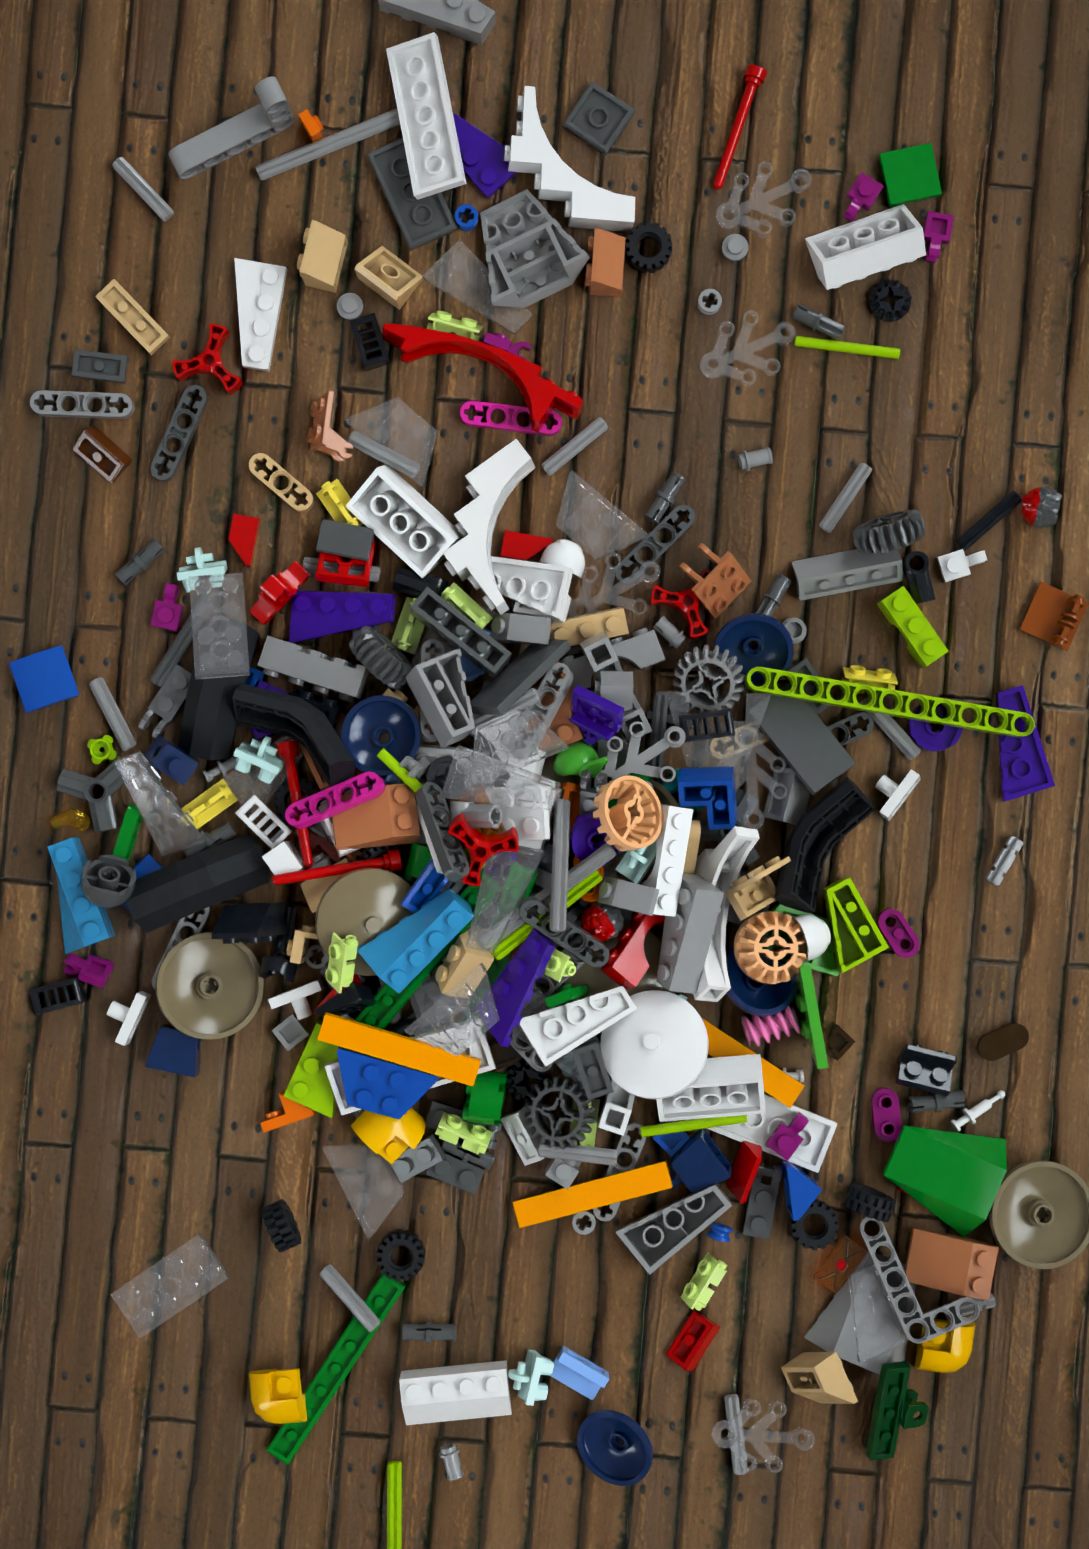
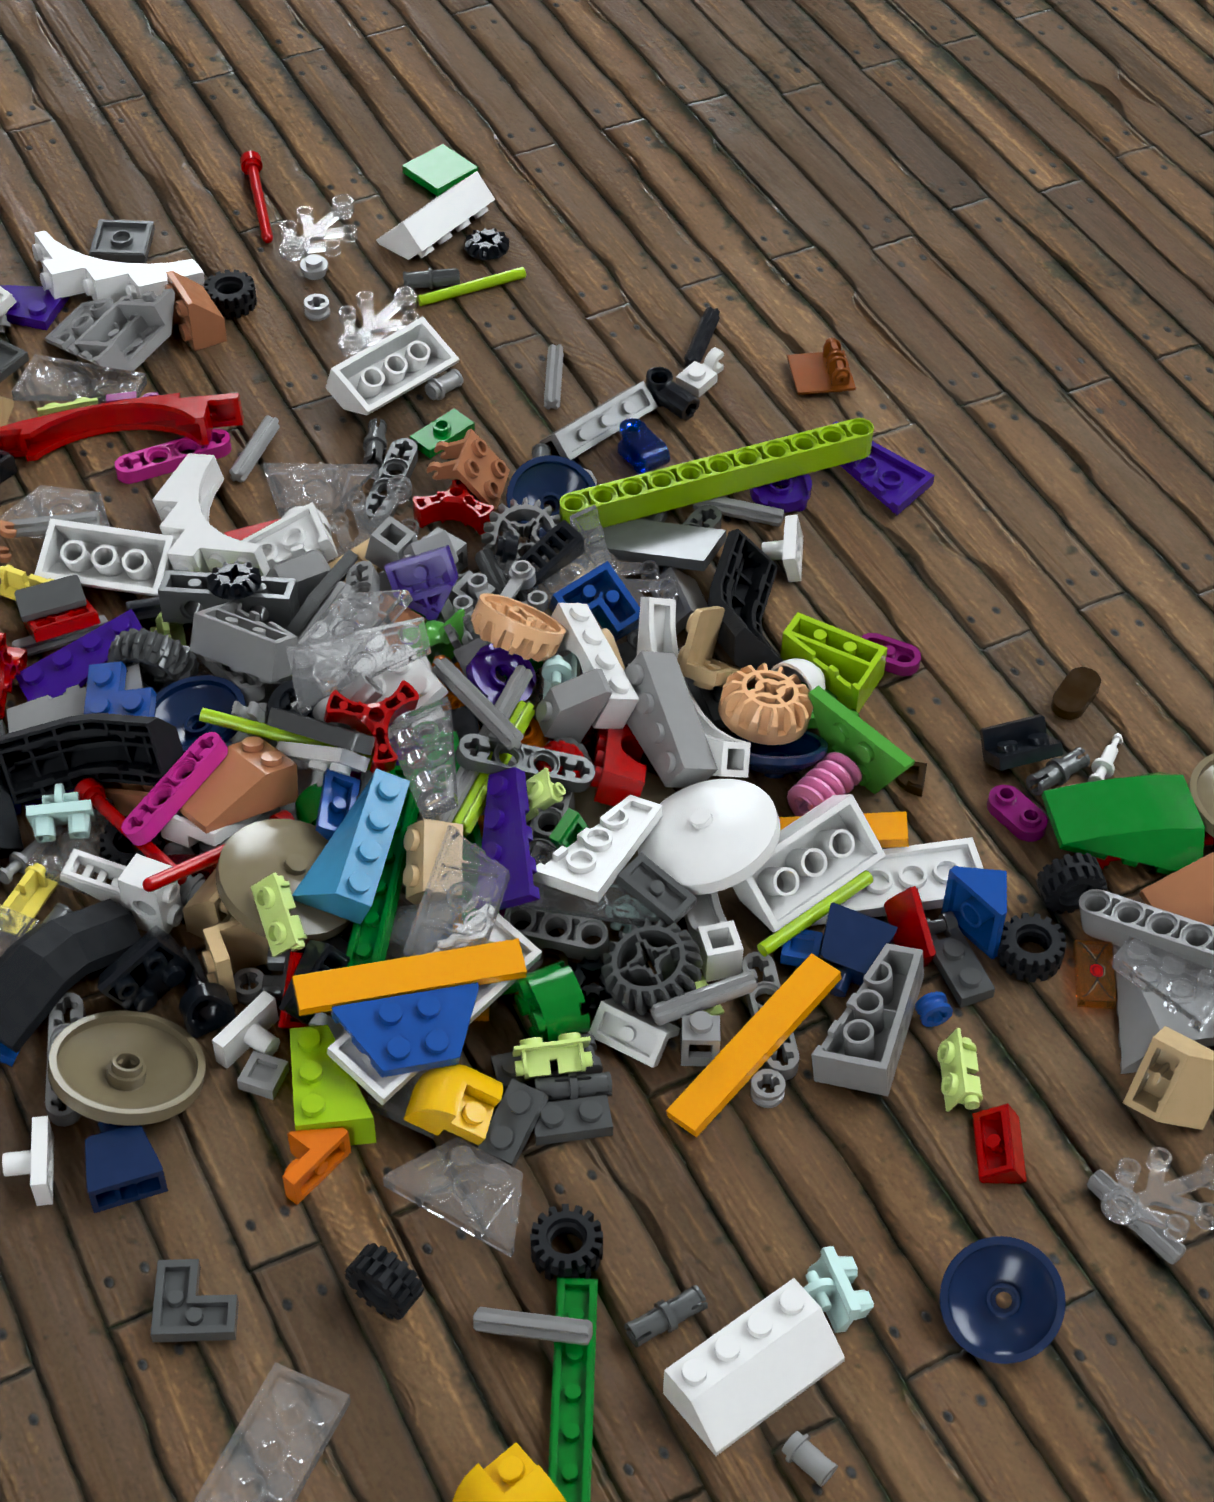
camera: 30 degrees left, 40 degrees down
blue bush [455,204,478,231] -> none
light blue panel [550,1345,609,1400] -> none
light grey pin [653,616,687,649] -> none
magenta plate [766,1112,809,1161] -> none
magenta plate [843,172,883,222] -> none
dark grey gear [853,509,926,556] -> none
lime arch [877,586,949,669] -> none
magenta plate [923,211,954,263] -> none
light grey axle [986,836,1023,886] -> none
dark grey piece [1021,486,1062,529] -> none
none -> blue plate [84,661,157,717]
none -> dark grey plate [151,1259,239,1342]
none -> black gear [207,560,262,600]
none -> white slope [326,317,460,415]
none -> plate [409,409,475,459]
none -> black plate [494,530,518,563]
none -> clear blue piece [618,418,670,474]

